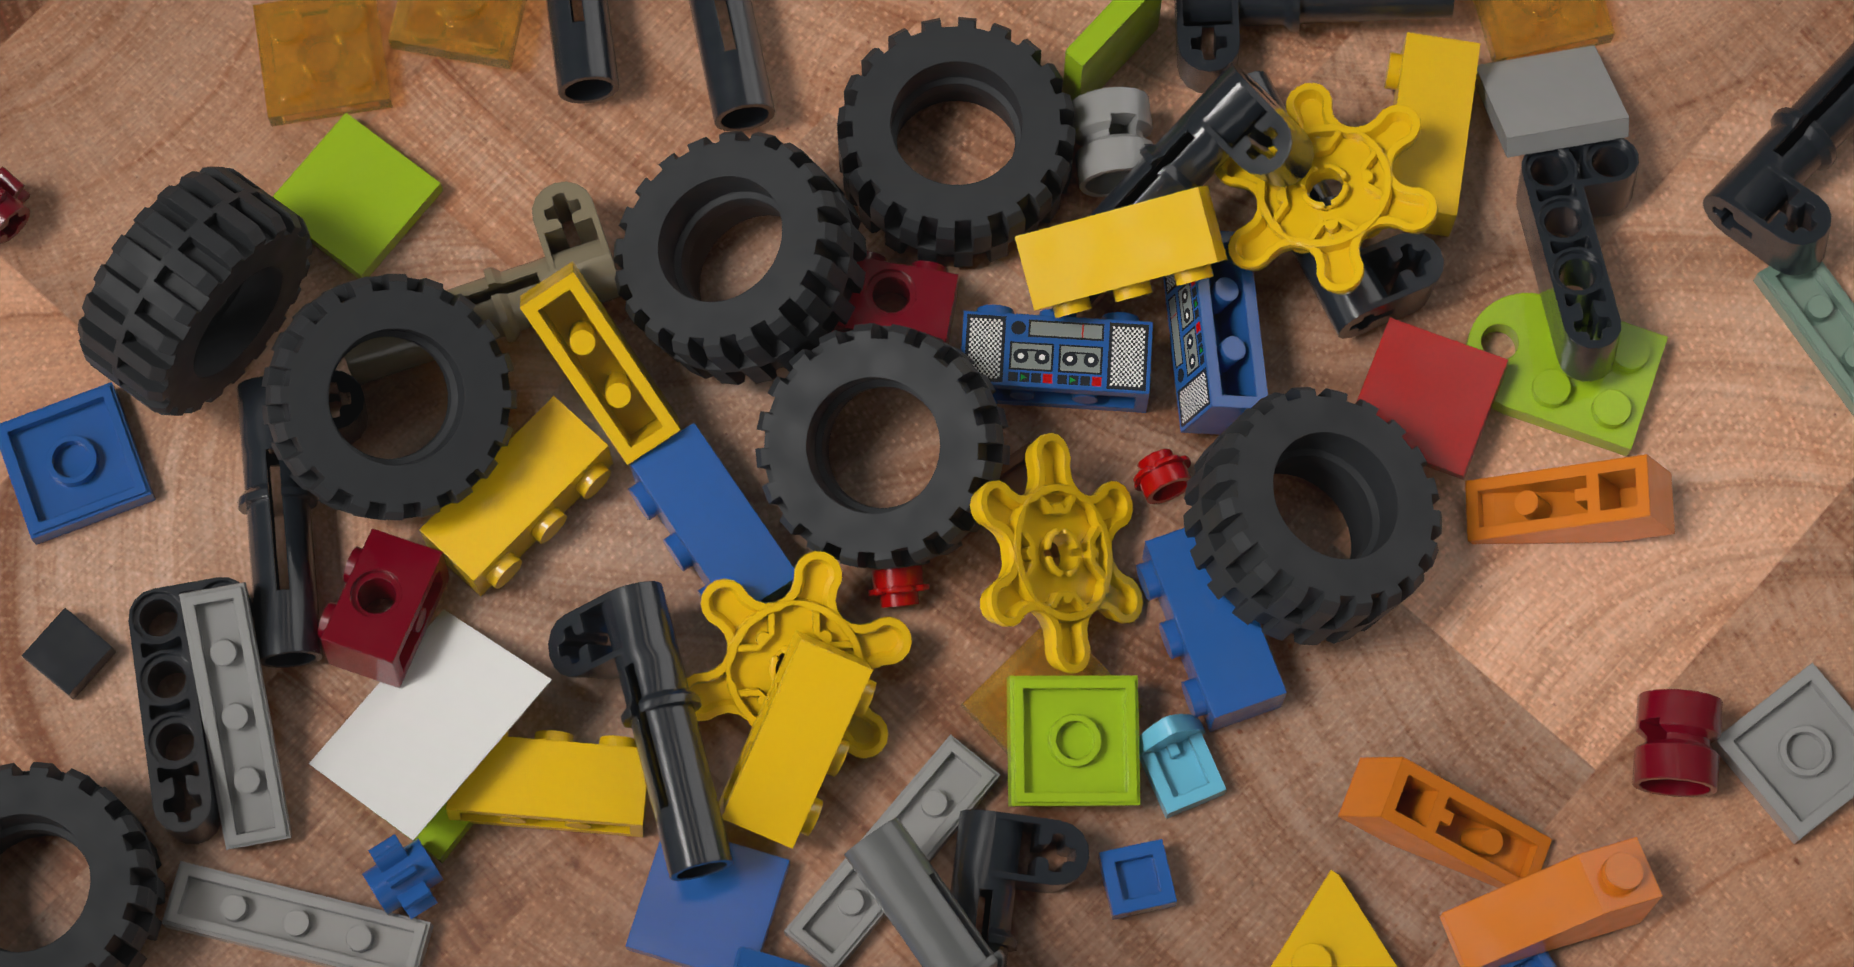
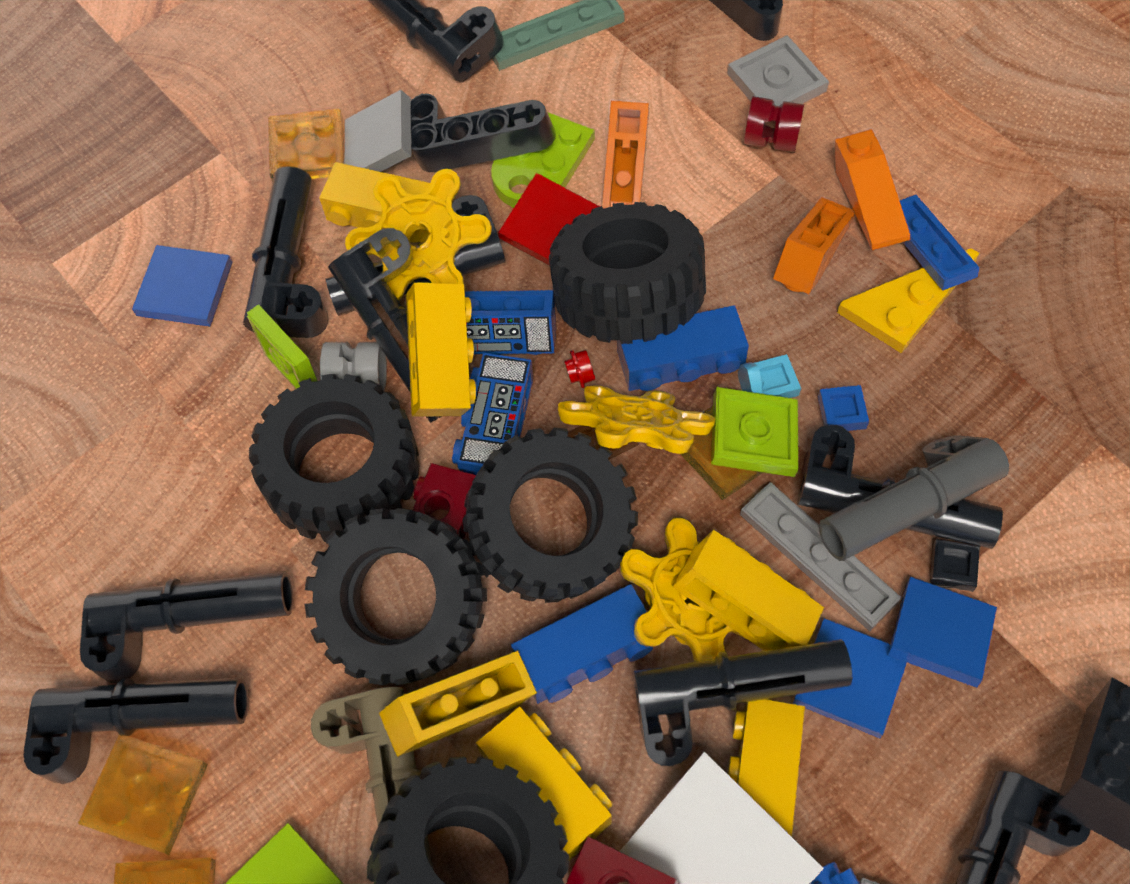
camera: 80 degrees left, 10 degrees down
red plate [867,565,930,608] -> none

